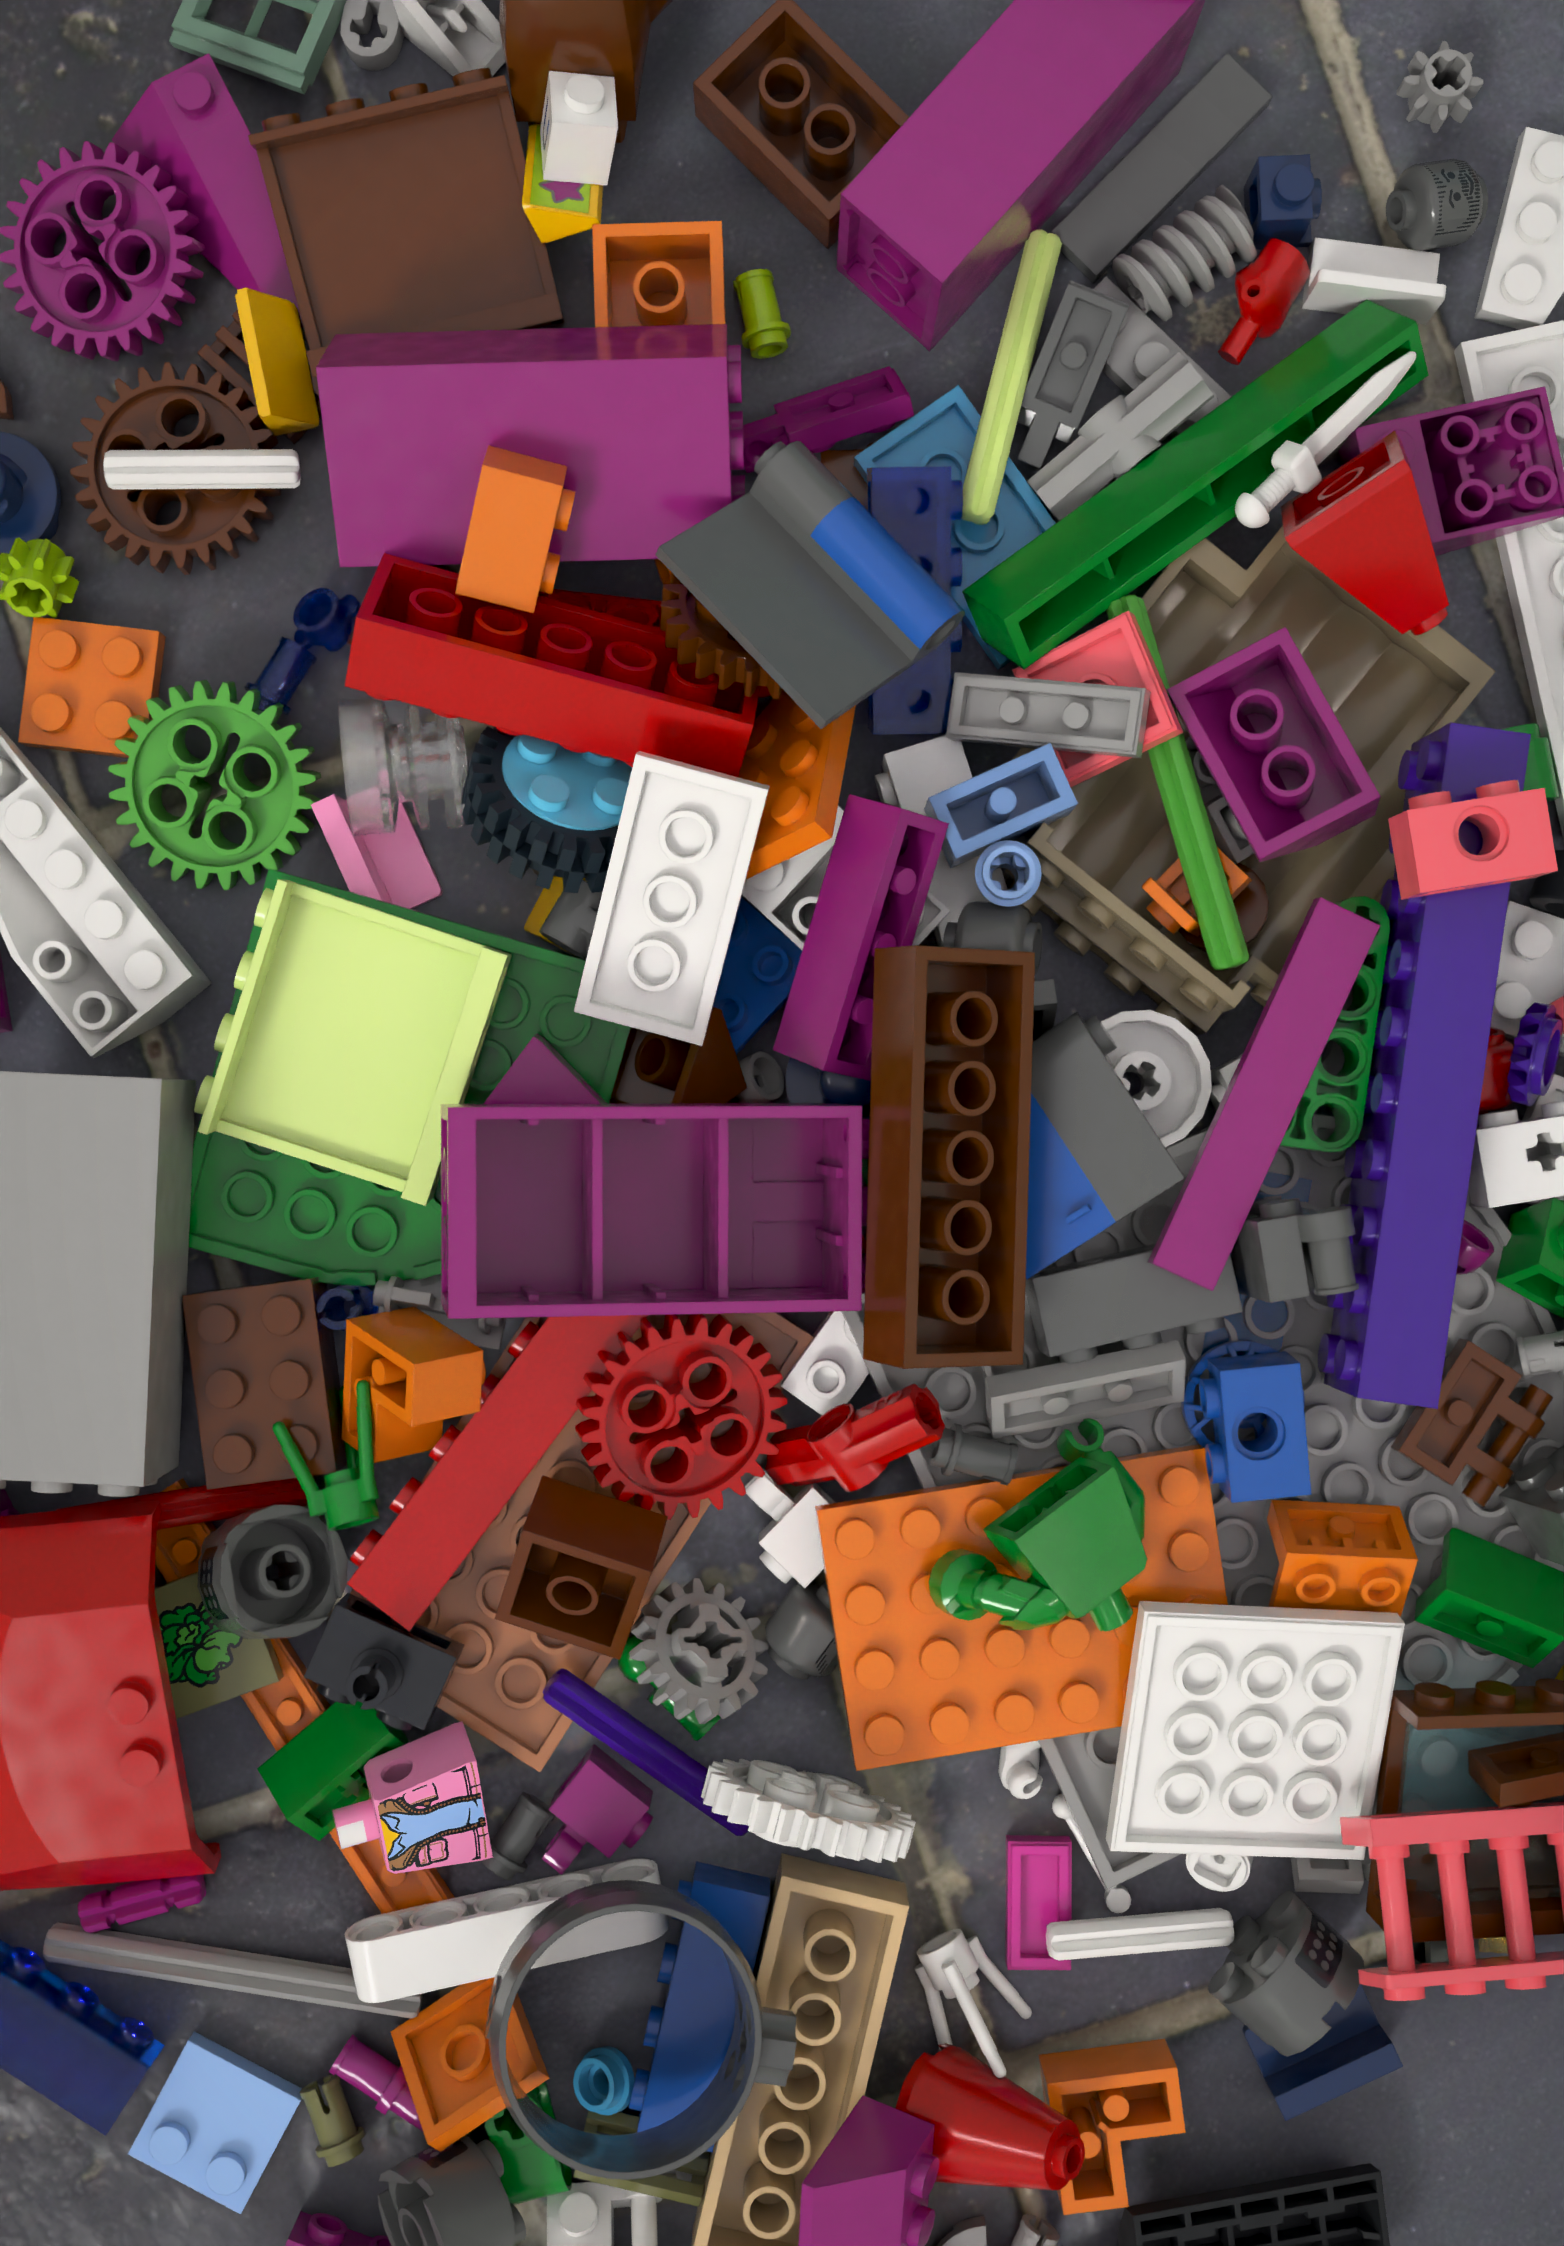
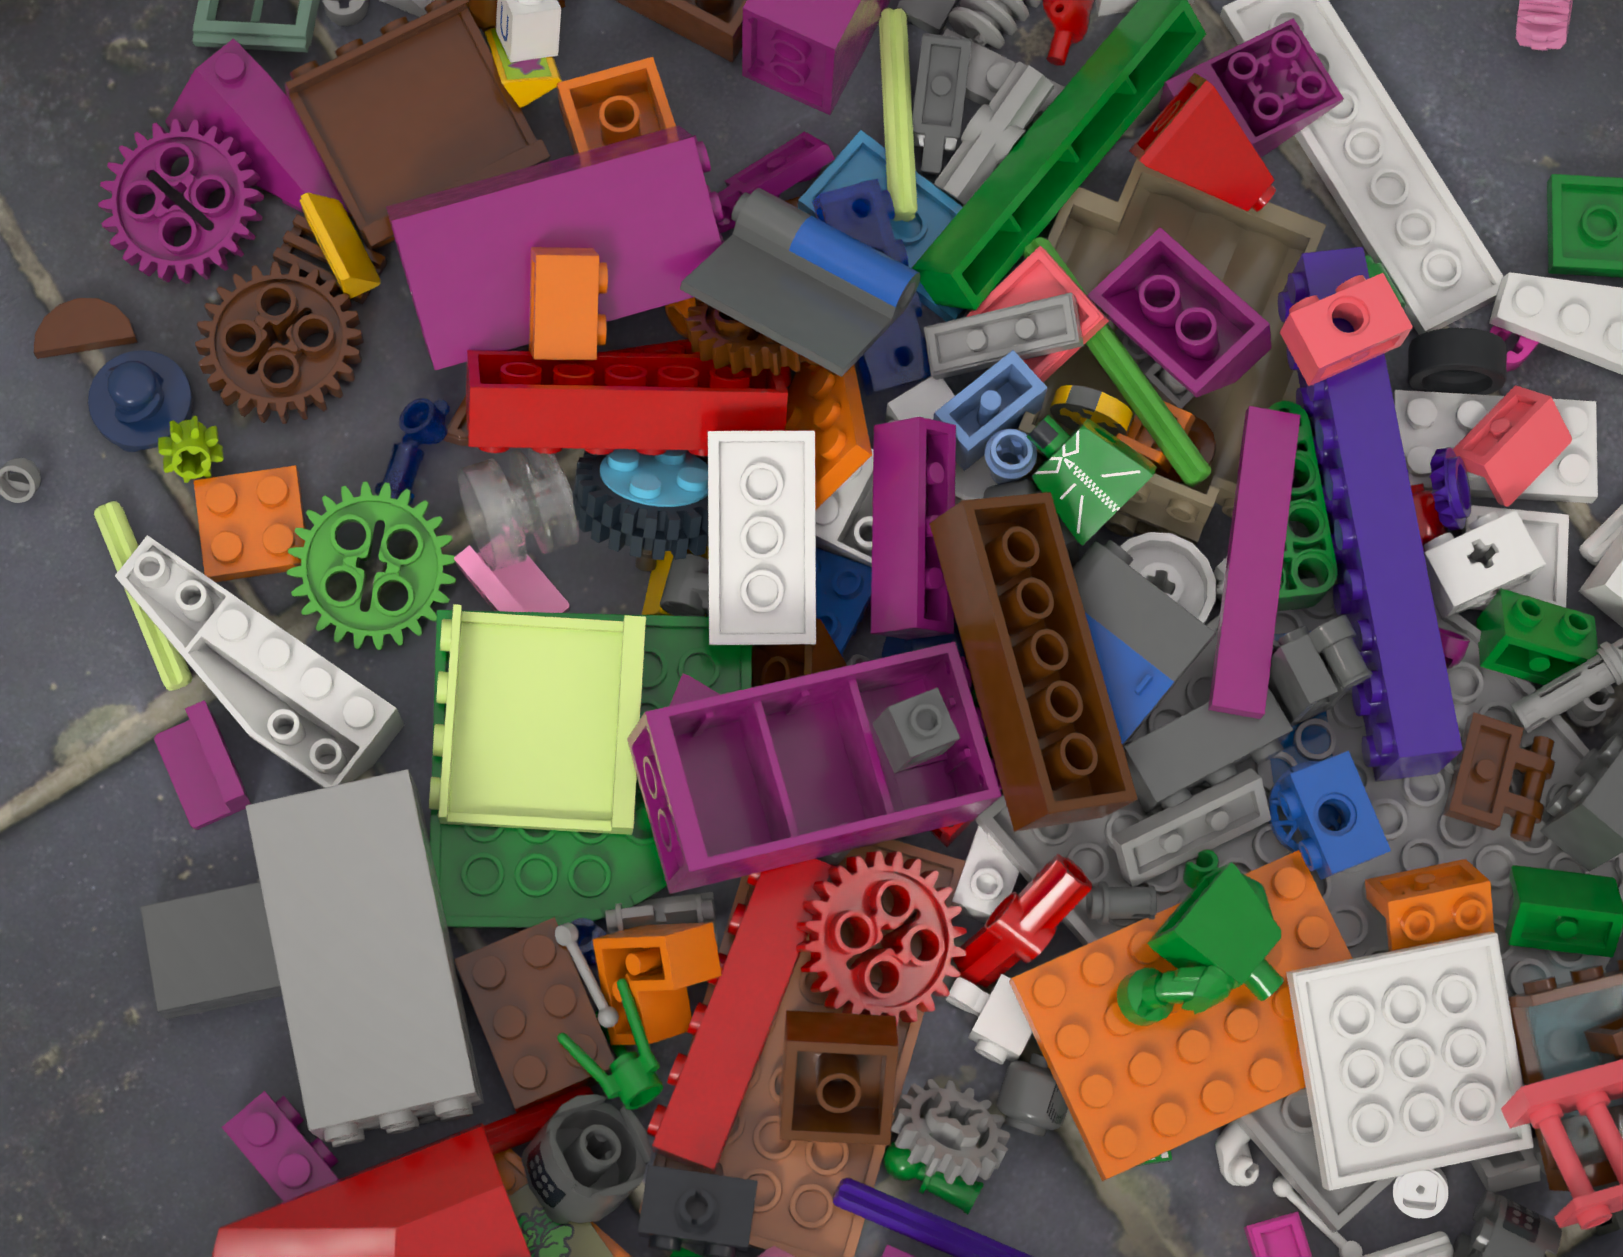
camera: 20 degrees left, 15 degrees down
white axle [103,449,301,489] -> none
white gear [701,1759,916,1863] -> none
lime pin [733,269,791,359] -> none
white sword [1235,351,1416,528] -> none
none -> light grey hinge [555,922,619,1028]
none -> dark grey brick [872,688,960,773]
none -> green torso [1026,414,1157,546]
none -> piece [1050,385,1134,437]

